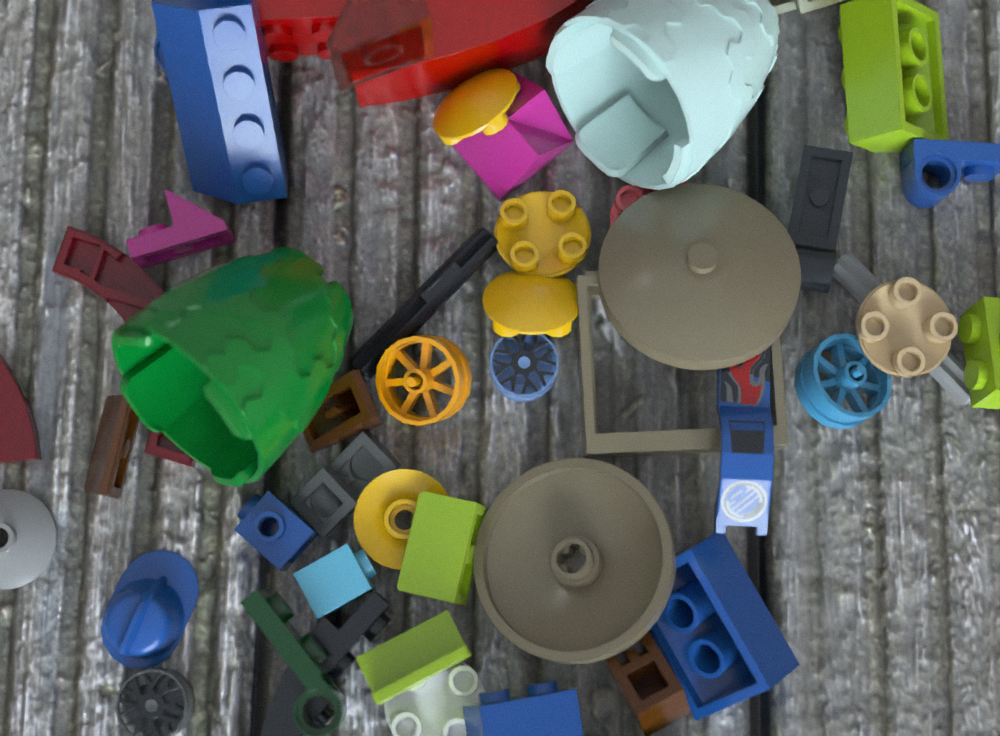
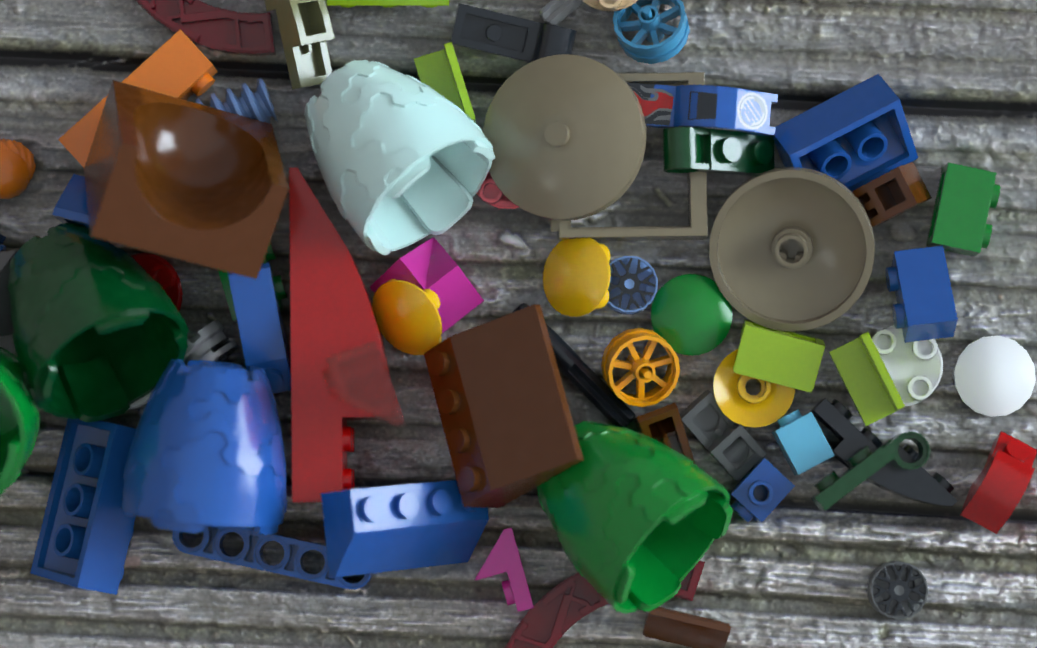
camera: 85 degrees left, 5 degrees up
blue piece [101,550,199,669] -> none
yellow dish [494,190,591,278] -> none
none -> lime panel [414,42,476,123]
none -> reddish brown slope [424,304,584,508]
none -> green dish [651,274,732,356]
none -> dark green plate [663,127,775,176]

